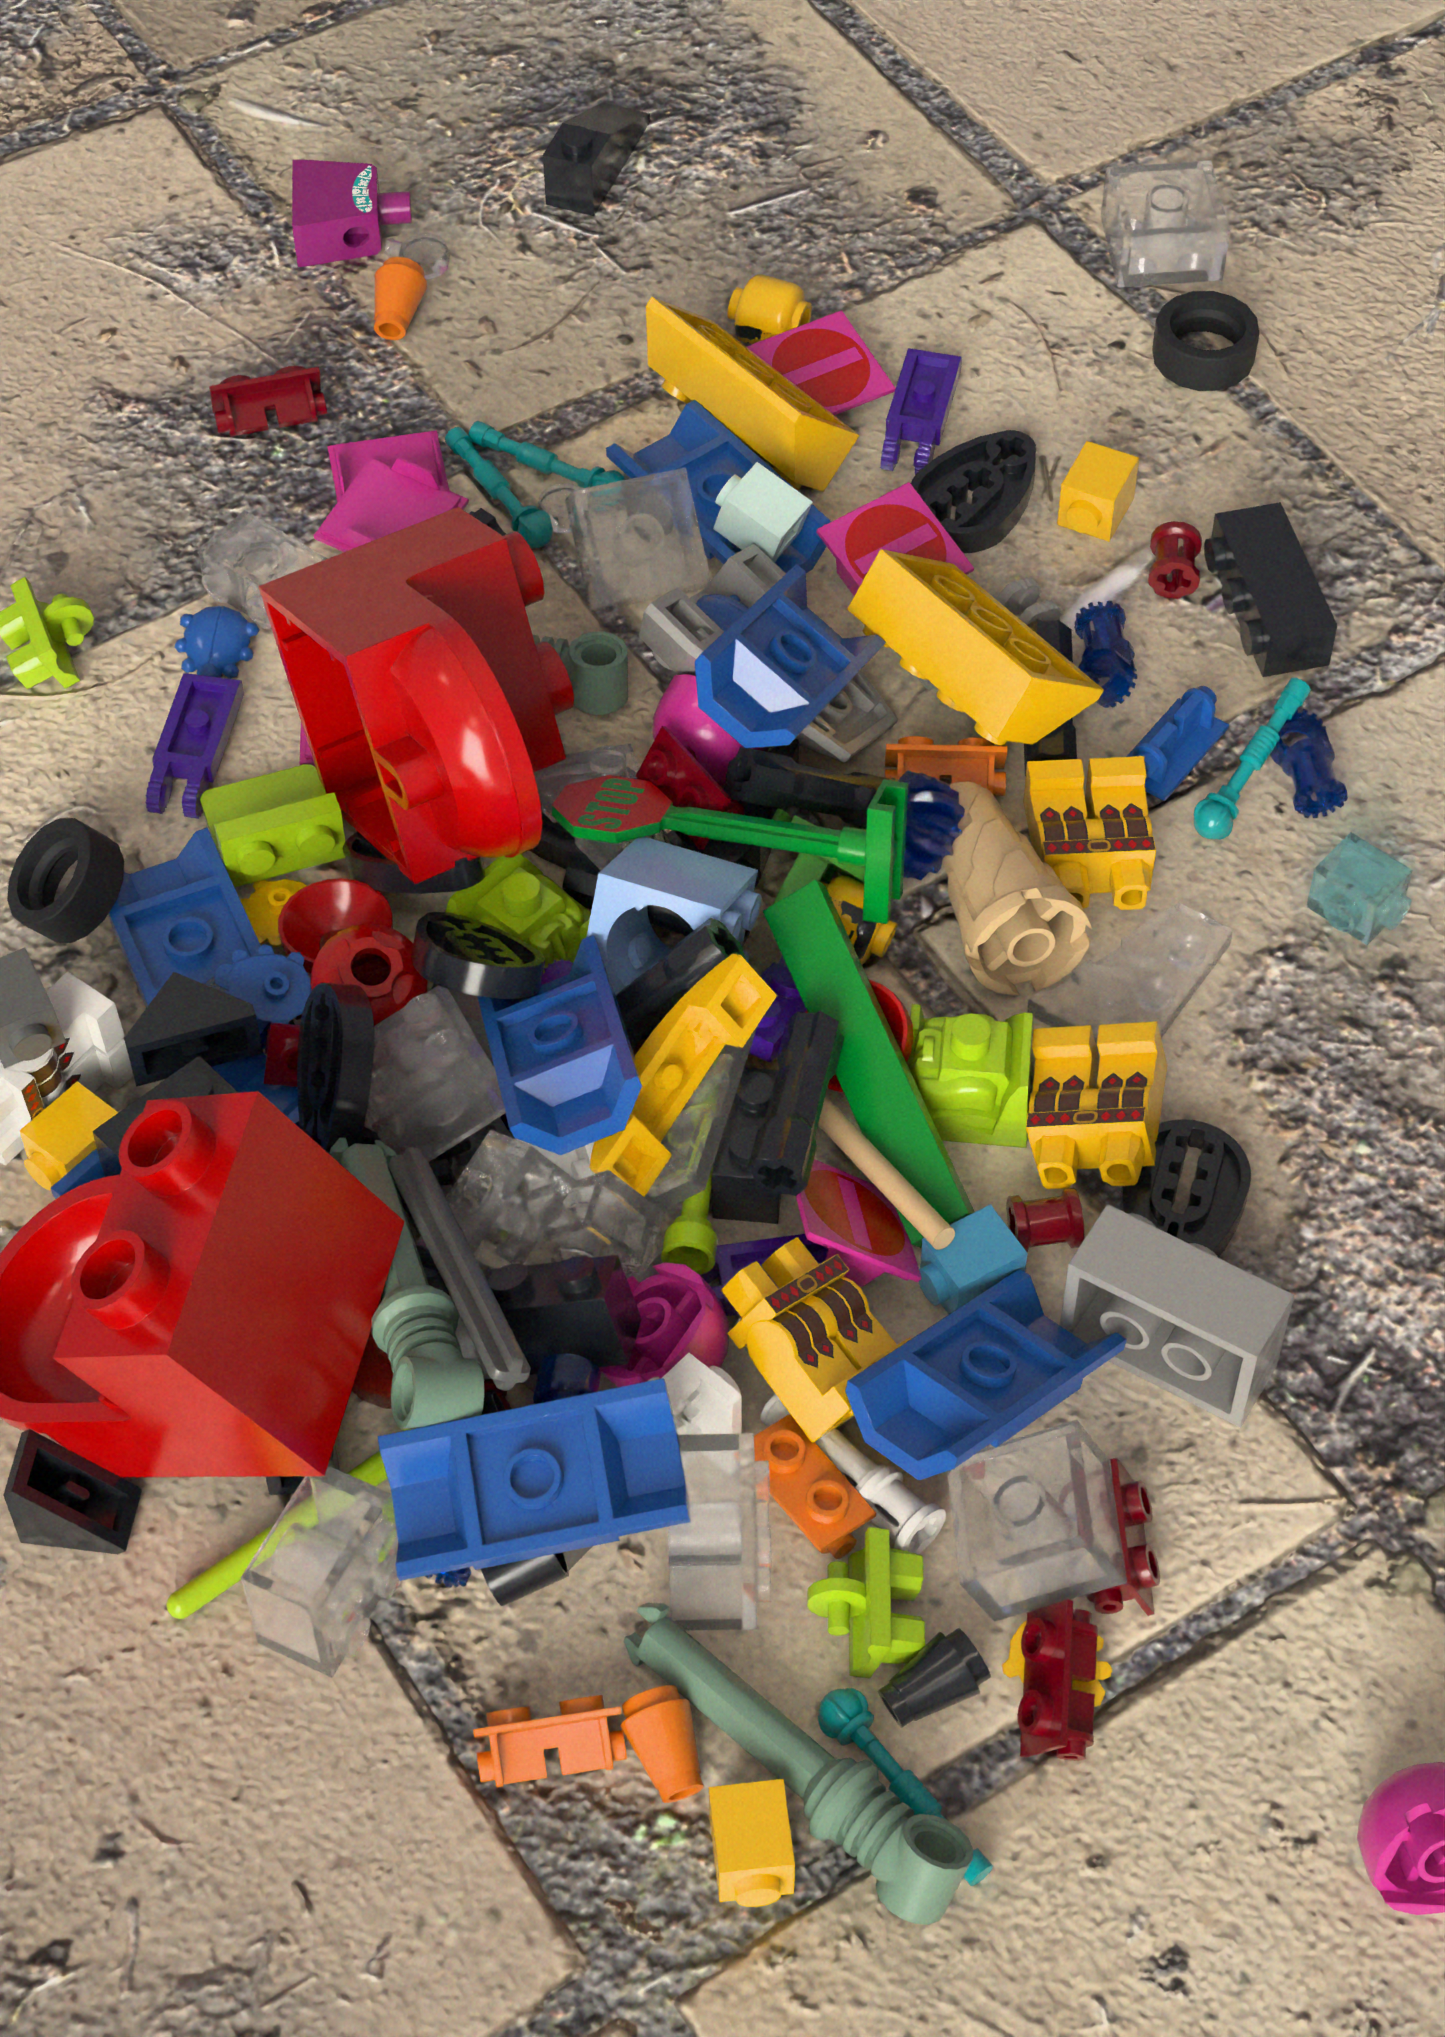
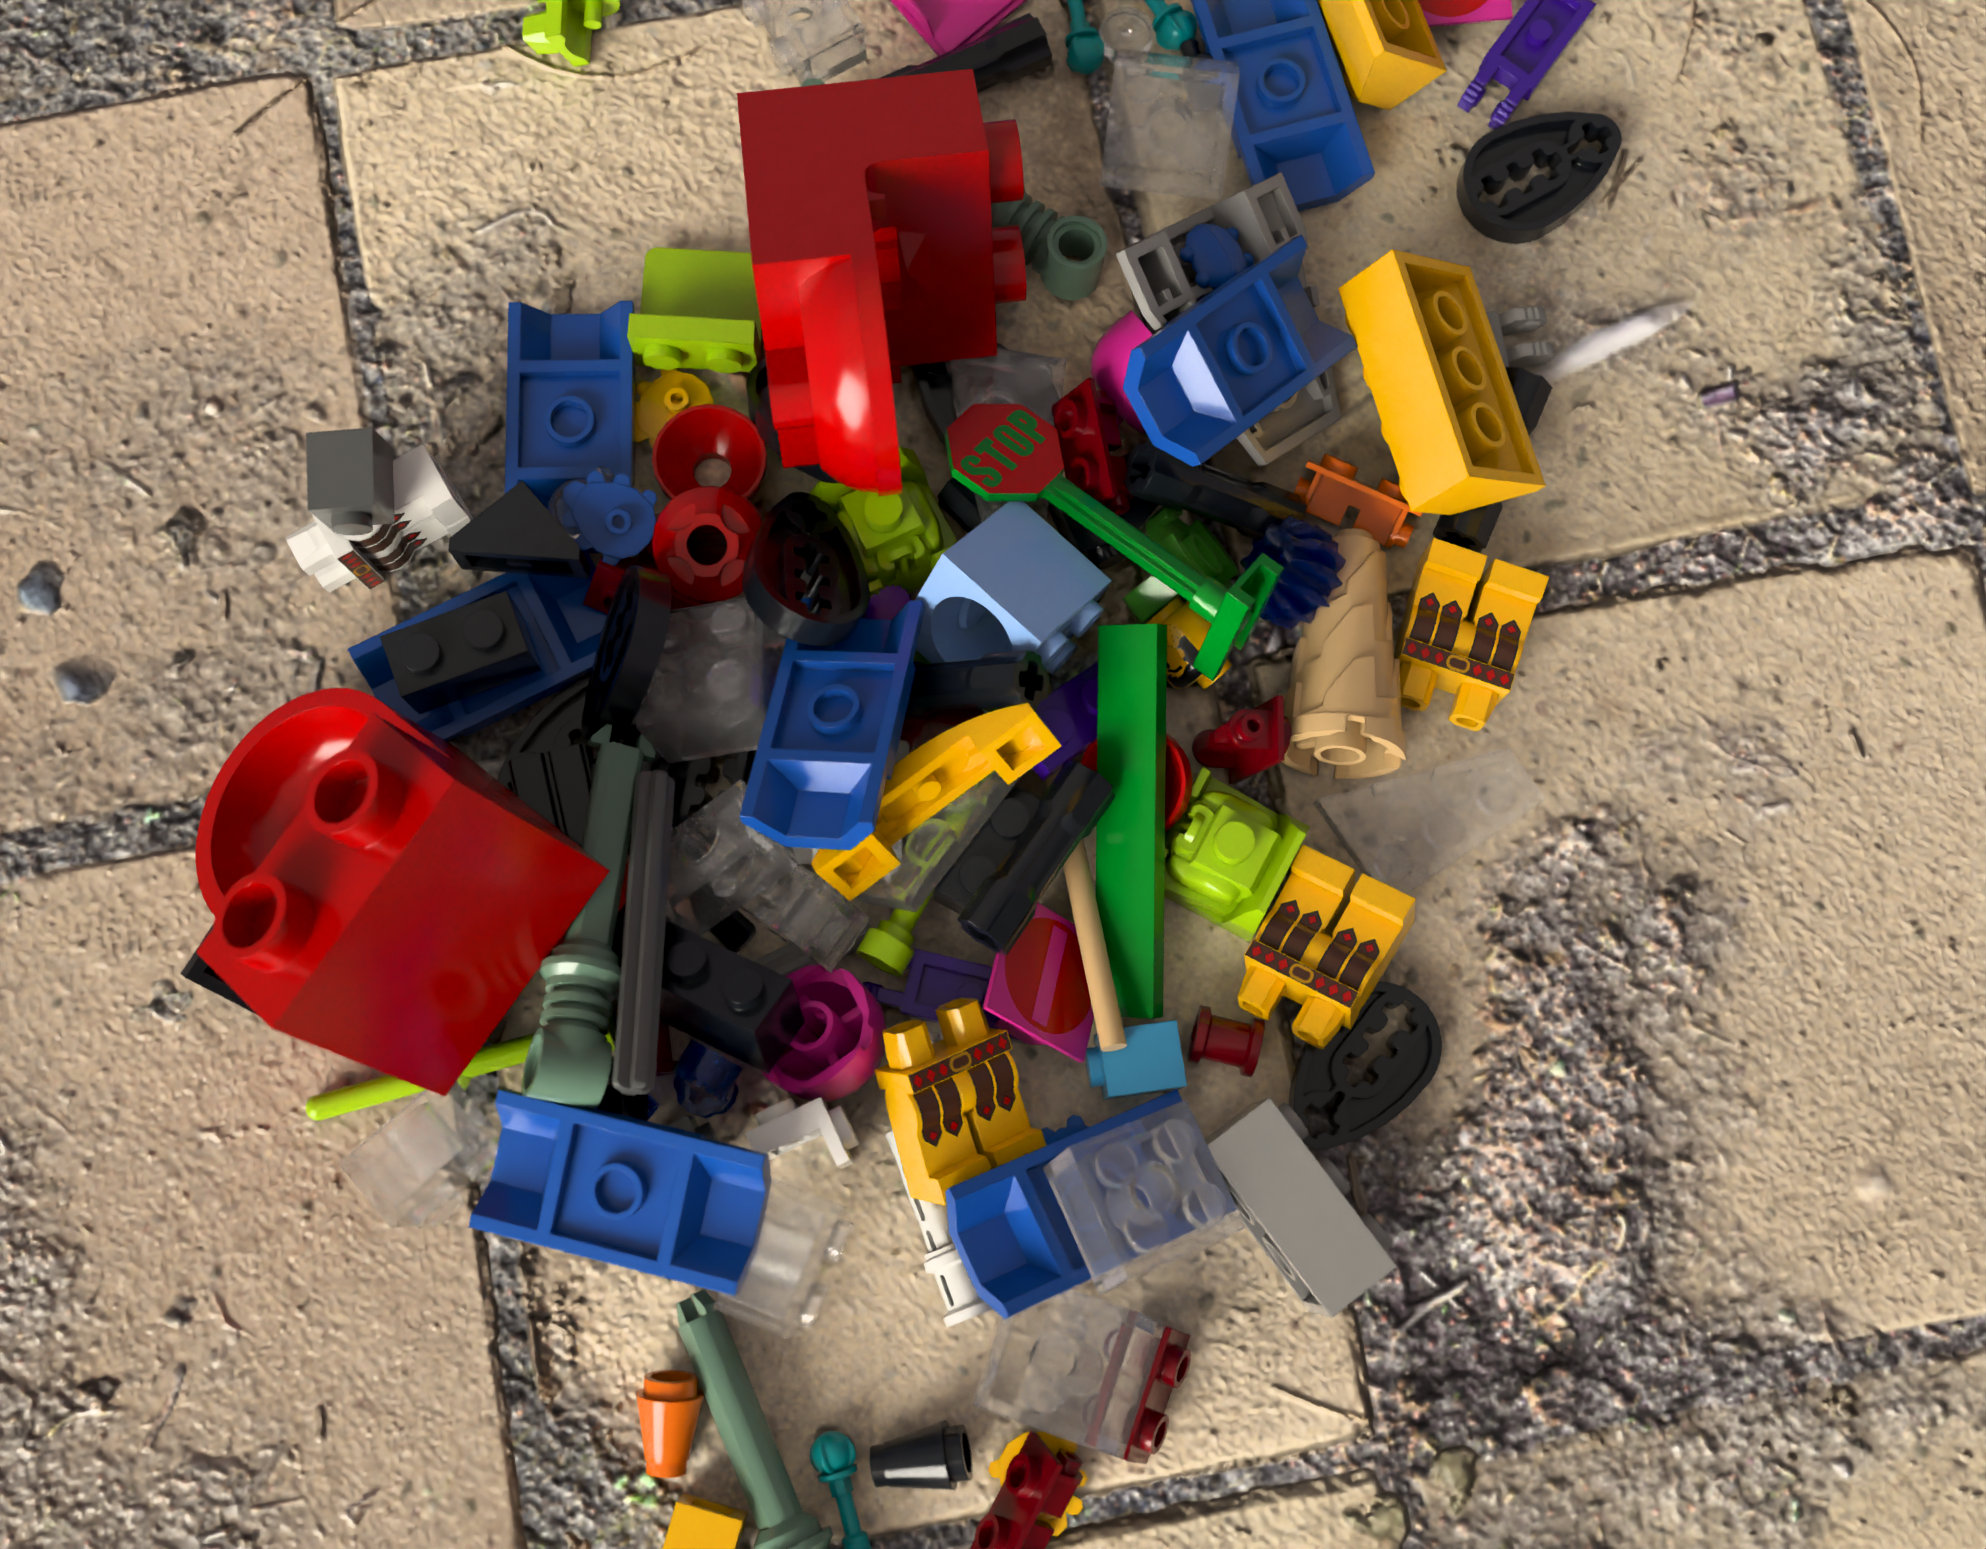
camera: 15 degrees right, 25 degrees up
black tyre [7,818,124,943] -> none
yellow brick [19,1081,119,1190] -> none
dark purple hinge [145,673,244,819] -> none
blue piece [174,606,260,679] -> none
orange hinge [473,1695,627,1788] -> none
light aqua brick [713,462,813,562] -> none
orange hinge [734,1414,876,1559] -> none
lime hips [807,1527,925,1678] -> none
piece [816,482,974,596] -> none
yellow brick [1057,441,1139,542] -> none
clear blue connector [1074,601,1137,708] -> none
blue hinge [1126,686,1229,801] -> none
dark red bush [1148,521,1202,599] -> none
black tyre [1152,291,1259,391] -> none
teal piece [1193,678,1311,840] -> none
black brick [1204,502,1338,677] -> none
clear blue connector [1270,709,1348,818] -> none
clear light blue brick [1306,832,1413,945] -> none
none -> clear brick [1043,1100,1246,1296]
none -> dark red hinge [1192,695,1291,784]

